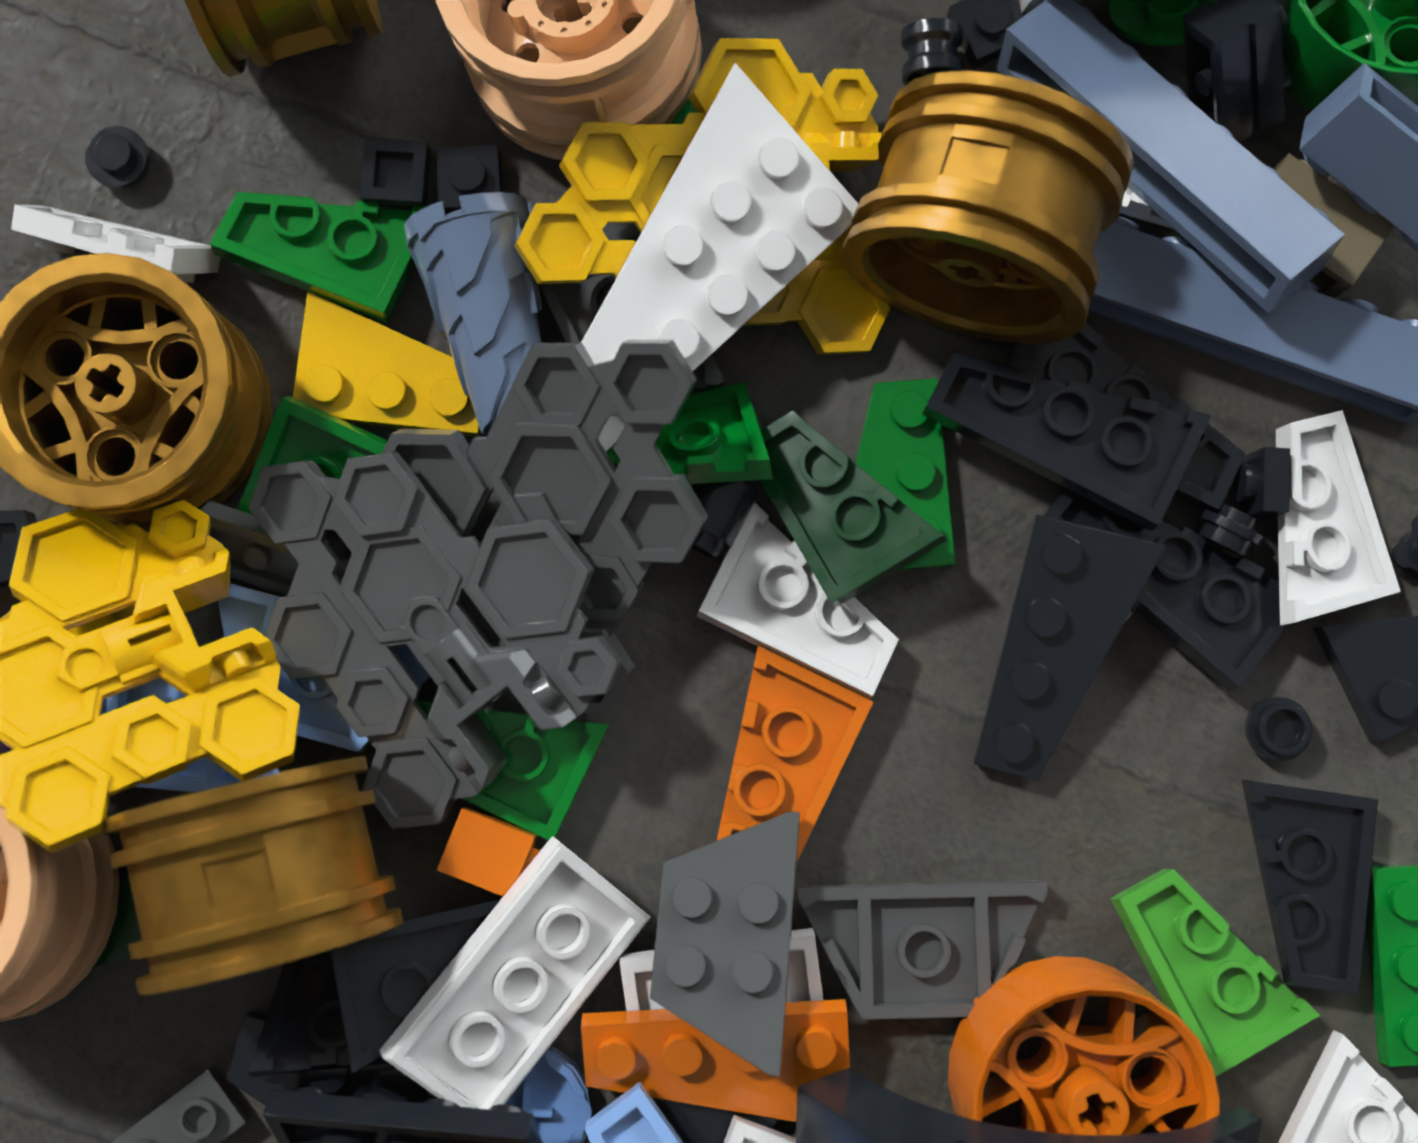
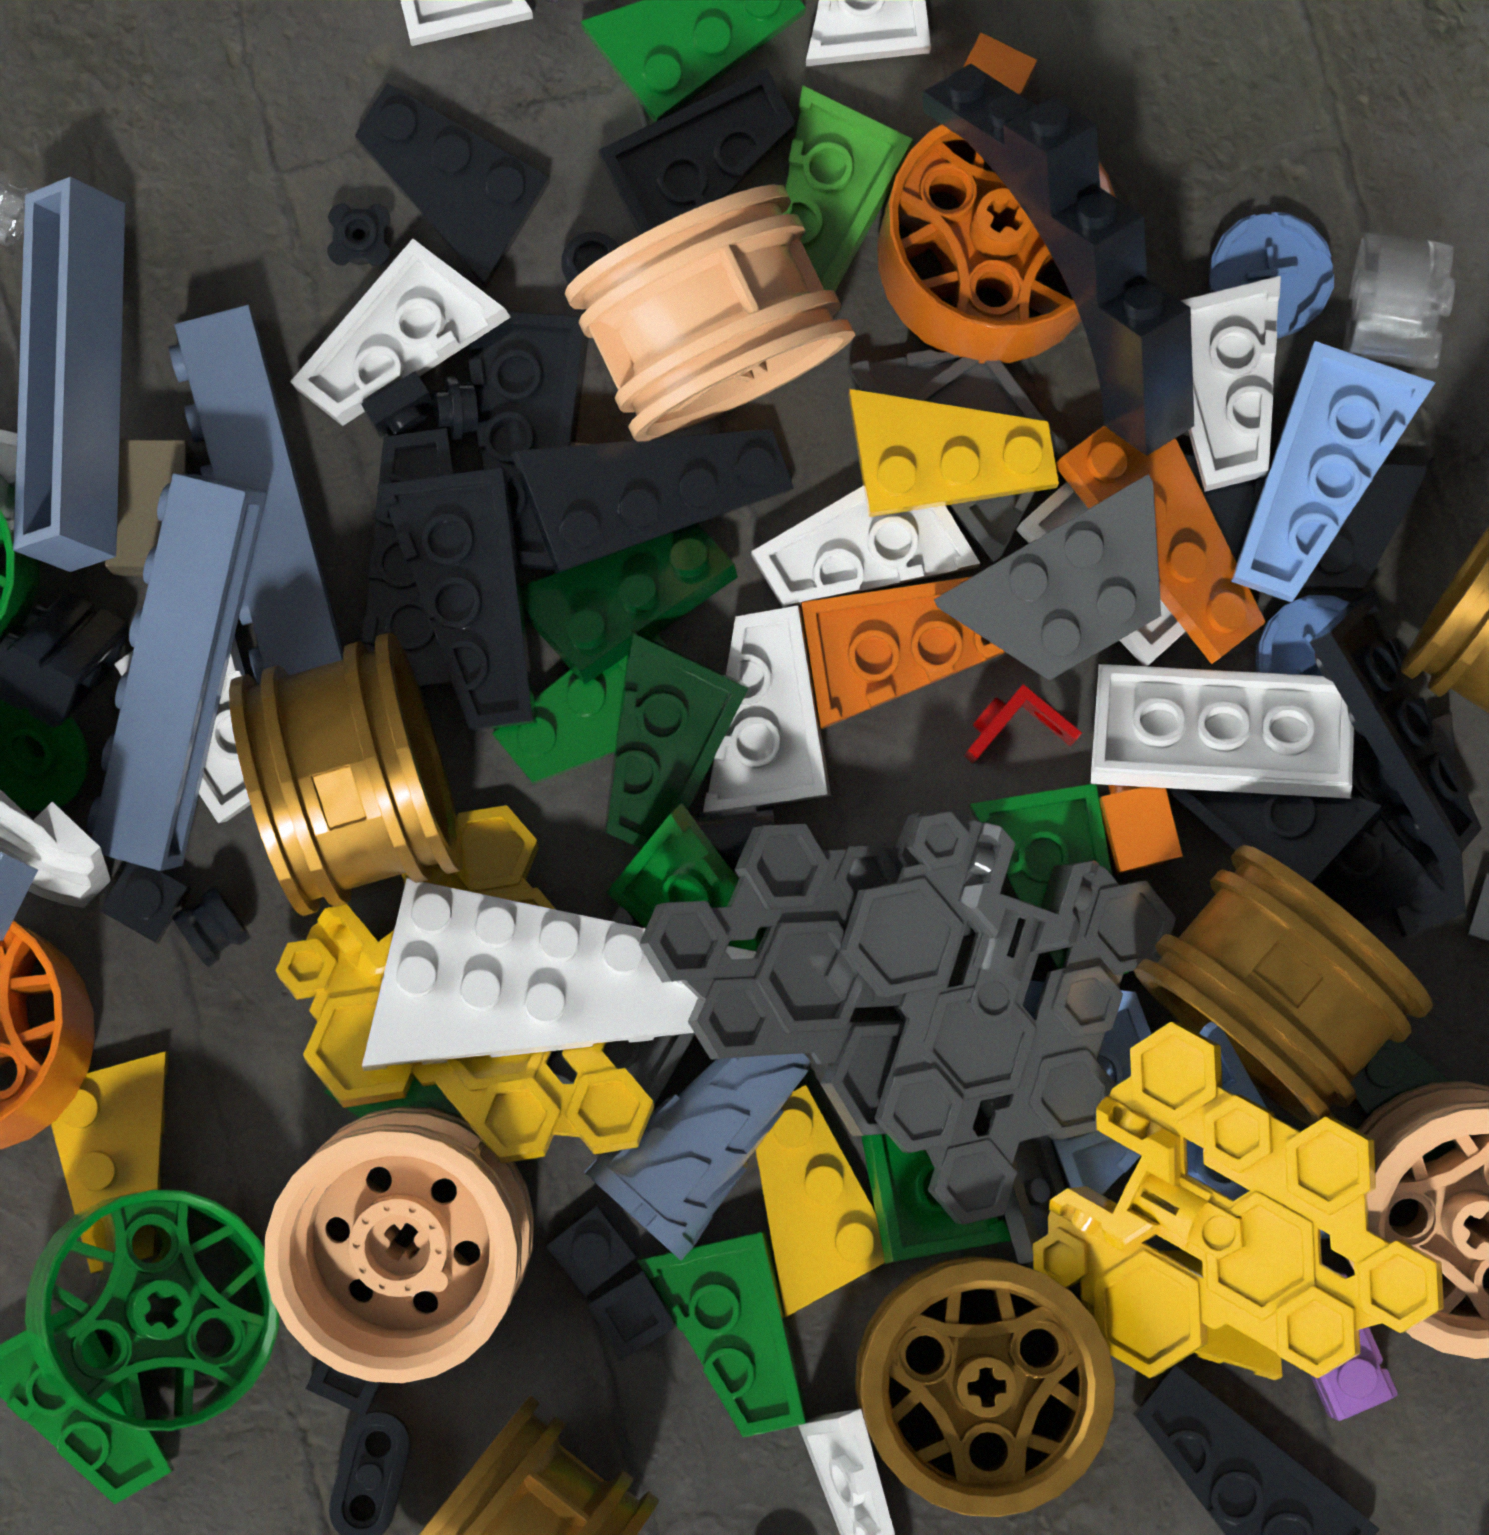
camera: 130 degrees left, 0 degrees up
none -> dark green wing [520,524,738,685]
none -> light nougat wheel [564,184,855,442]
none -> white wing [751,486,980,608]
none -> yellow wing [848,389,1059,517]
none -> red bracket [964,684,1082,764]

